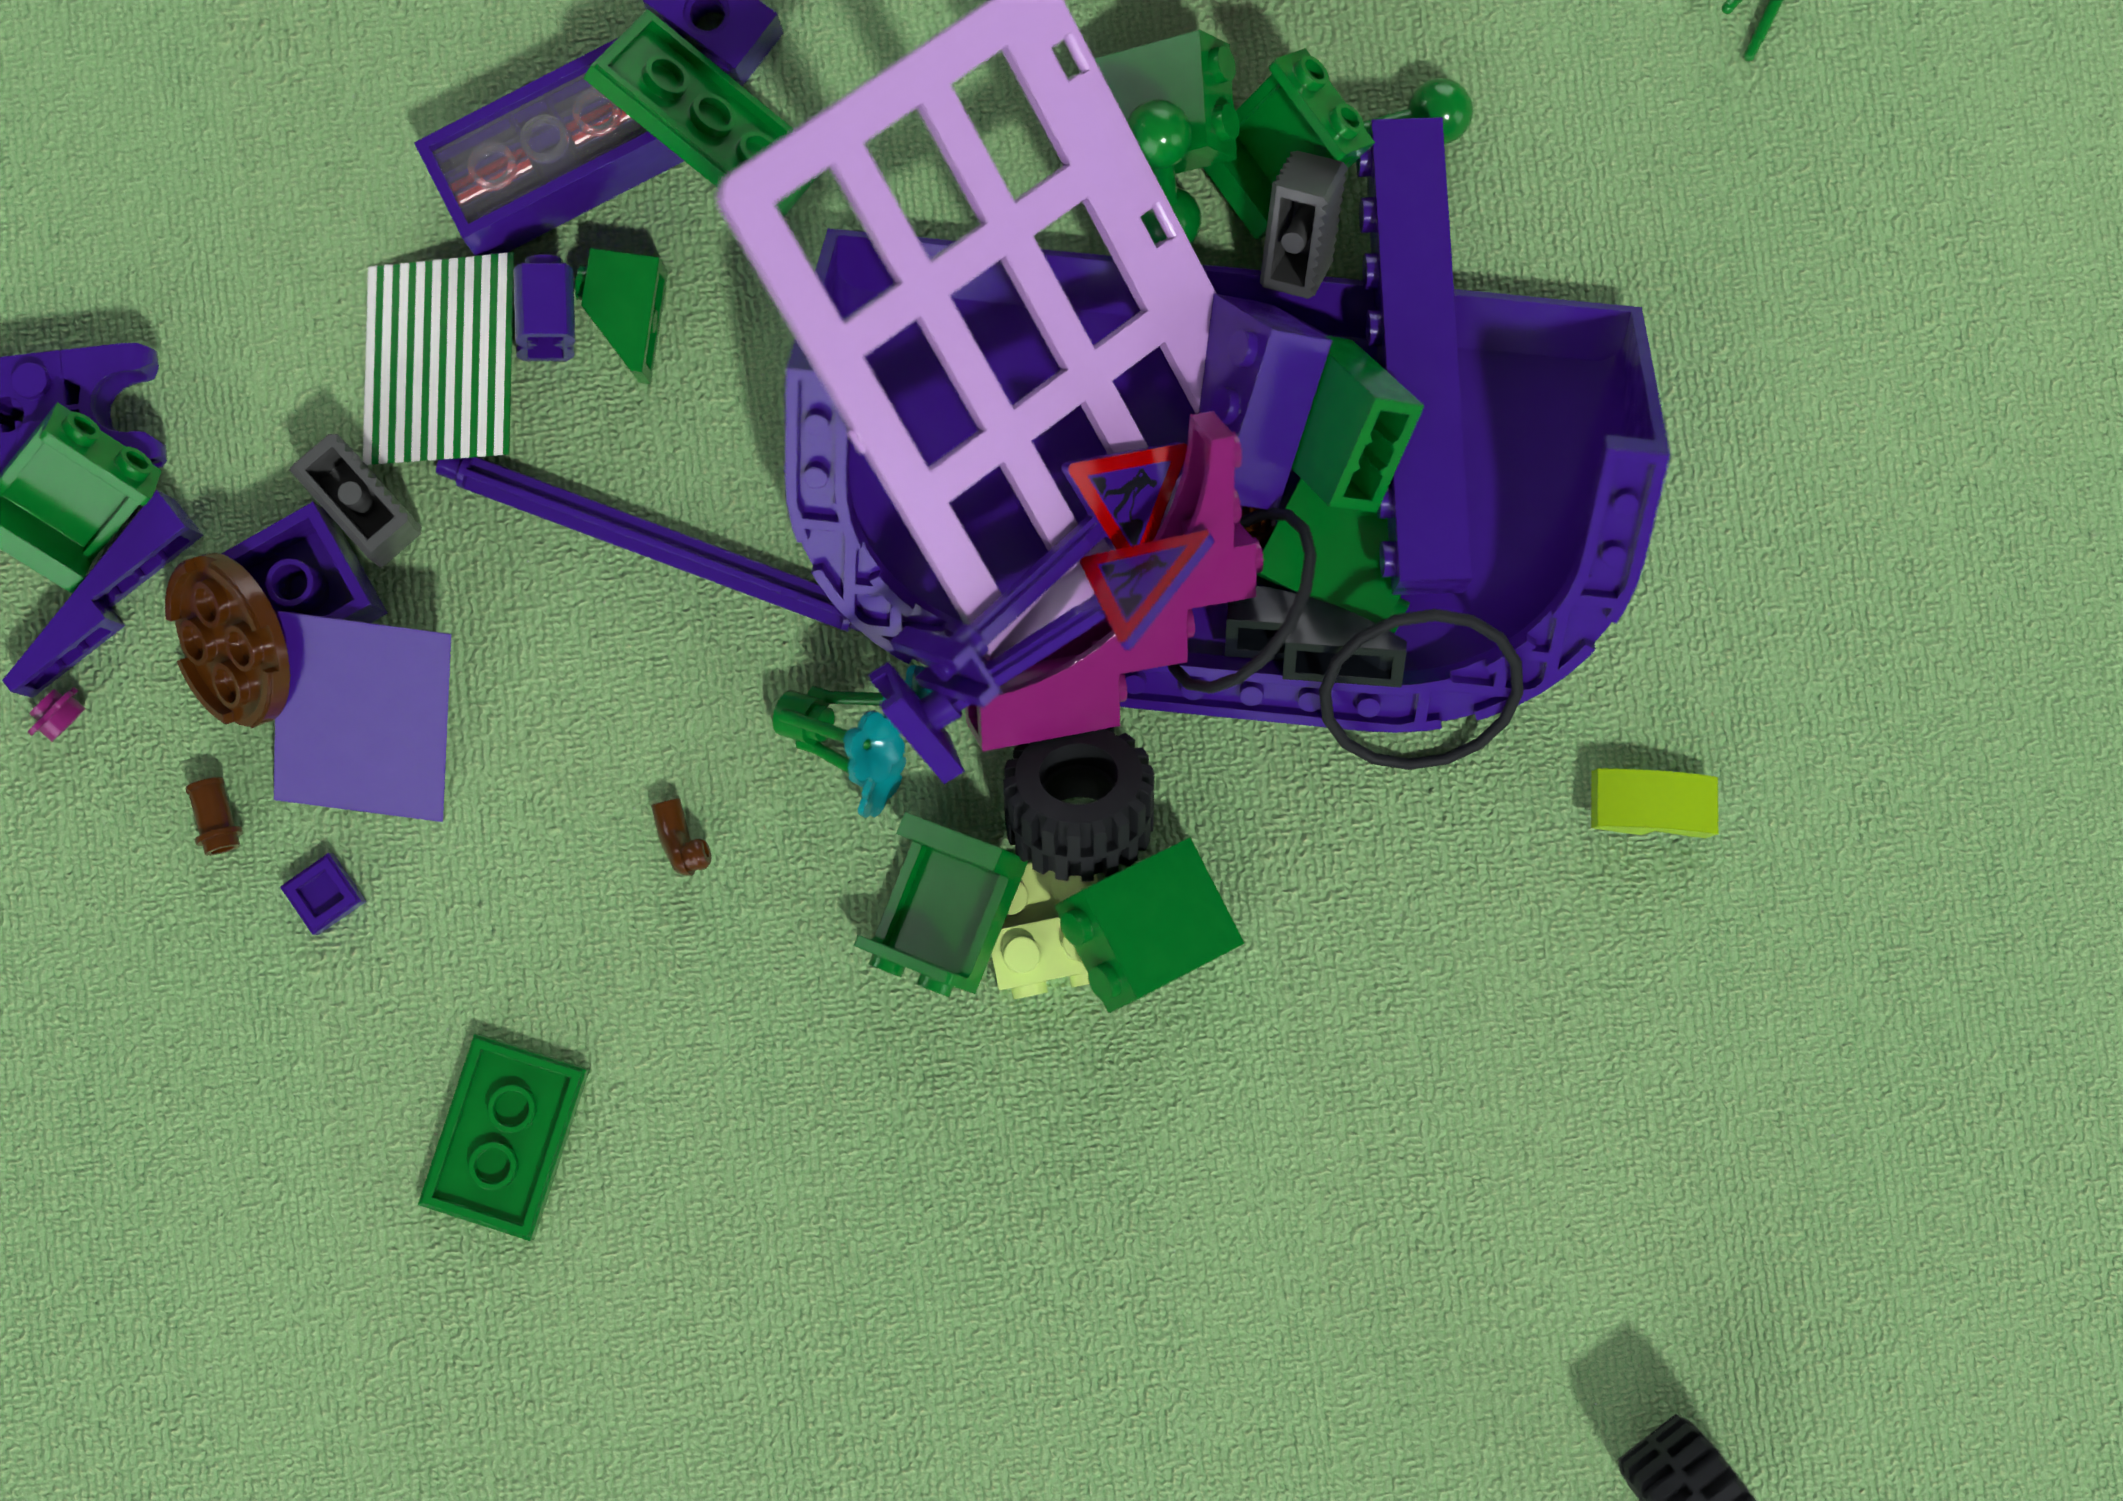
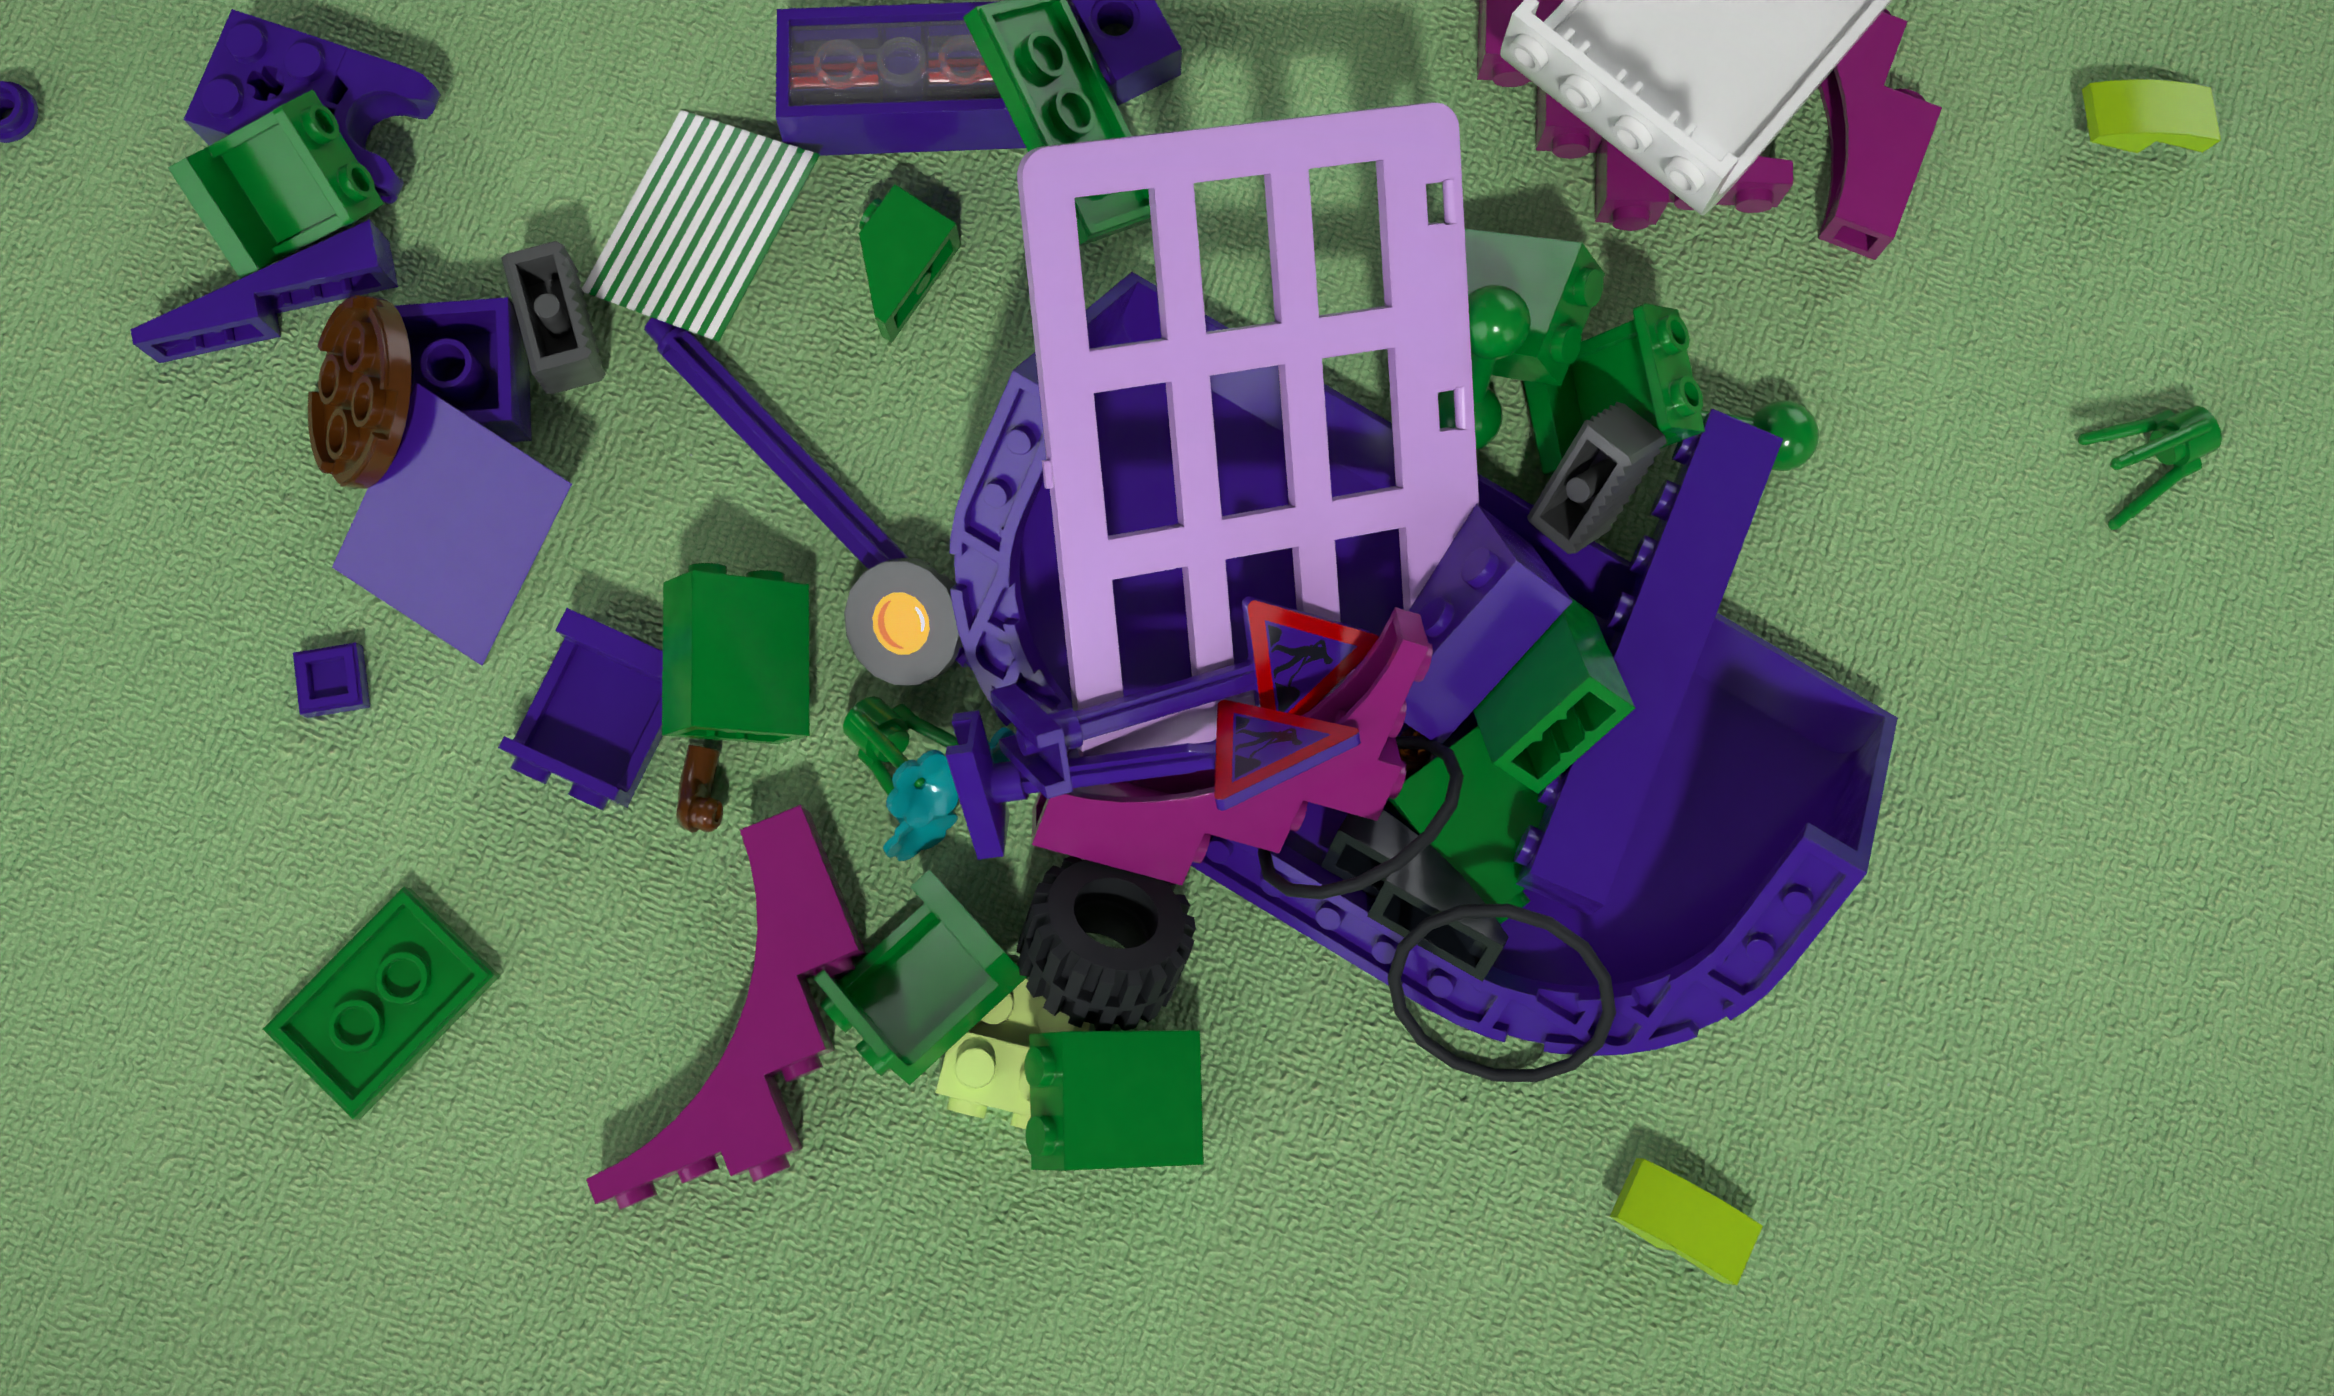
camera: 20 degrees right, 5 degrees down
magenta plate [27,687,86,742] -> none
reddish brown pin [185,777,243,856] -> none
dark purple brick [513,255,575,361] -> none
none -> dark purple panel [498,608,663,811]
none -> magenta arch [586,805,866,1210]
none -> green brick [662,563,810,744]
none -> dark grey tile [844,558,963,685]

